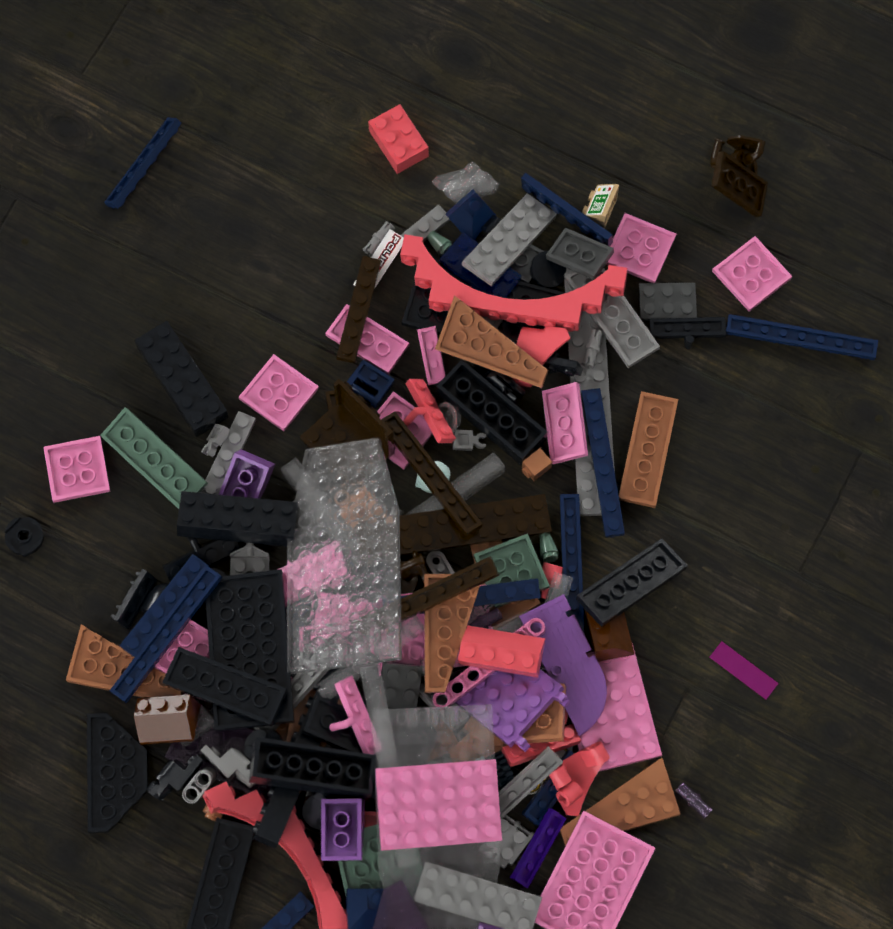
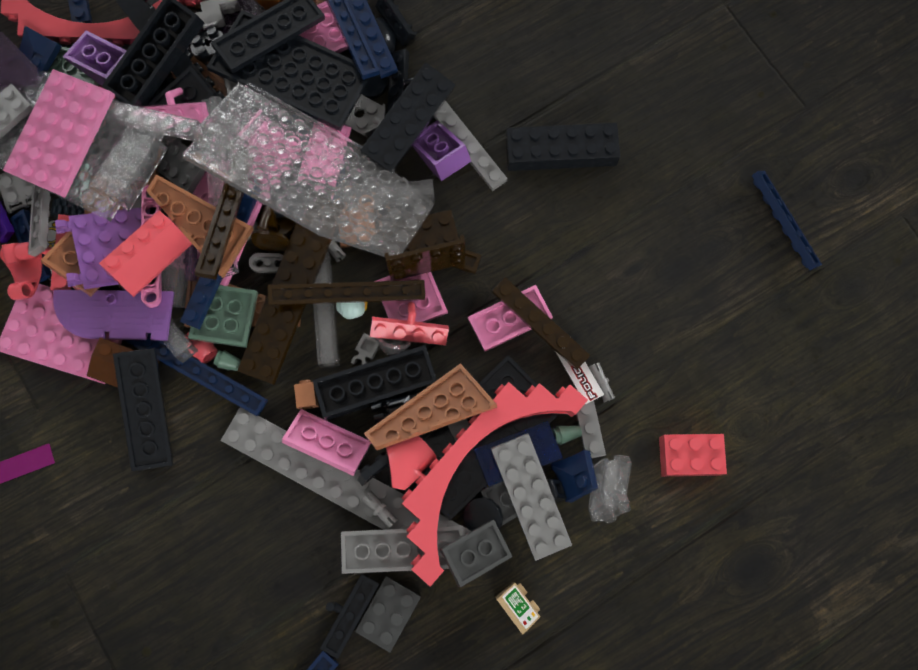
camera: 120 degrees right, 5 degrees up
bright pink plate [43,436,111,503] -> none
sand green plate [100,407,208,509] -> none
light grey plate [201,424,230,457] -> none
bright pink plate [239,354,319,432] -> none
dark blue plate [347,359,395,408] -> none
bright pink tile [417,326,446,386] -> none
dark blue plate [521,173,613,246] -> none
dark blue plate [581,388,625,538] -> none
bright pink plate [606,213,676,283] -> none
nougat plate [619,391,678,508] -> none

